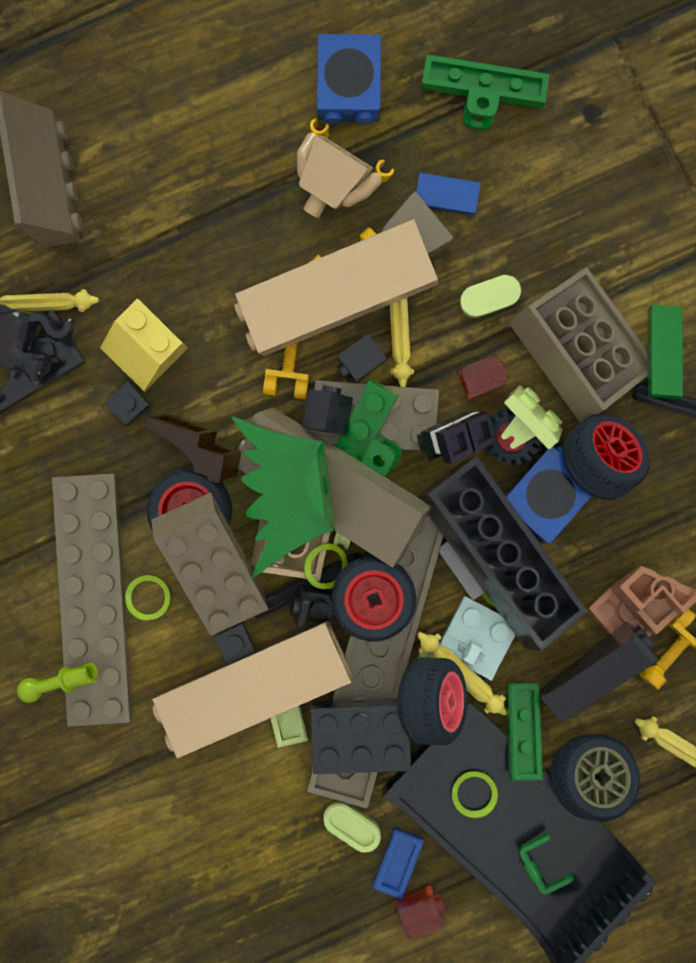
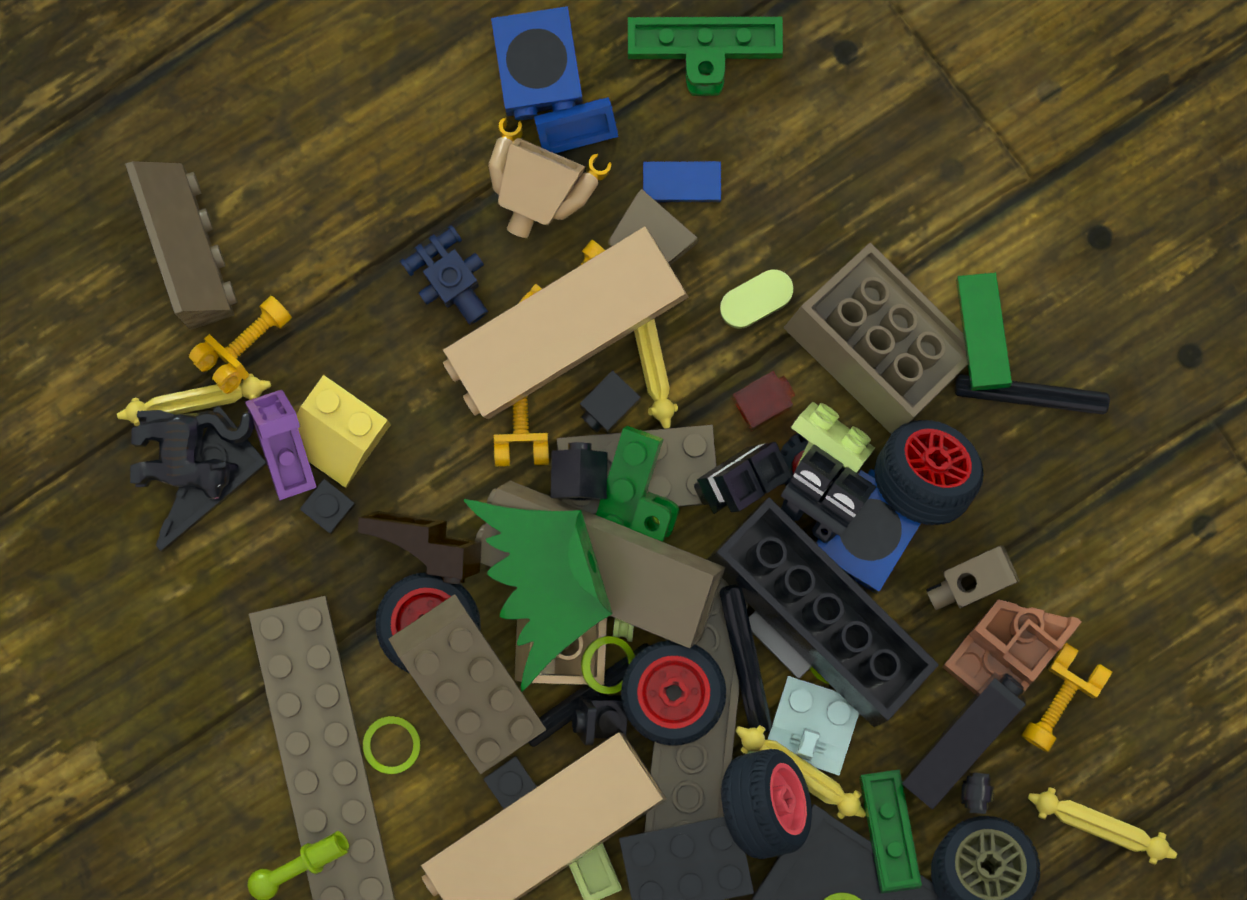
camera: 10 degrees left, 5 degrees down
none -> yellow bar [189,296,292,394]
none -> medium lavender bracket [245,389,317,500]
none -> dark blue piece [400,225,489,325]
none -> blue tile [534,97,619,153]
none -> black axle [719,584,772,733]
none -> black hips [781,444,876,543]
none -> dark tan torso [926,546,1020,610]
none -> black plate [960,773,994,814]

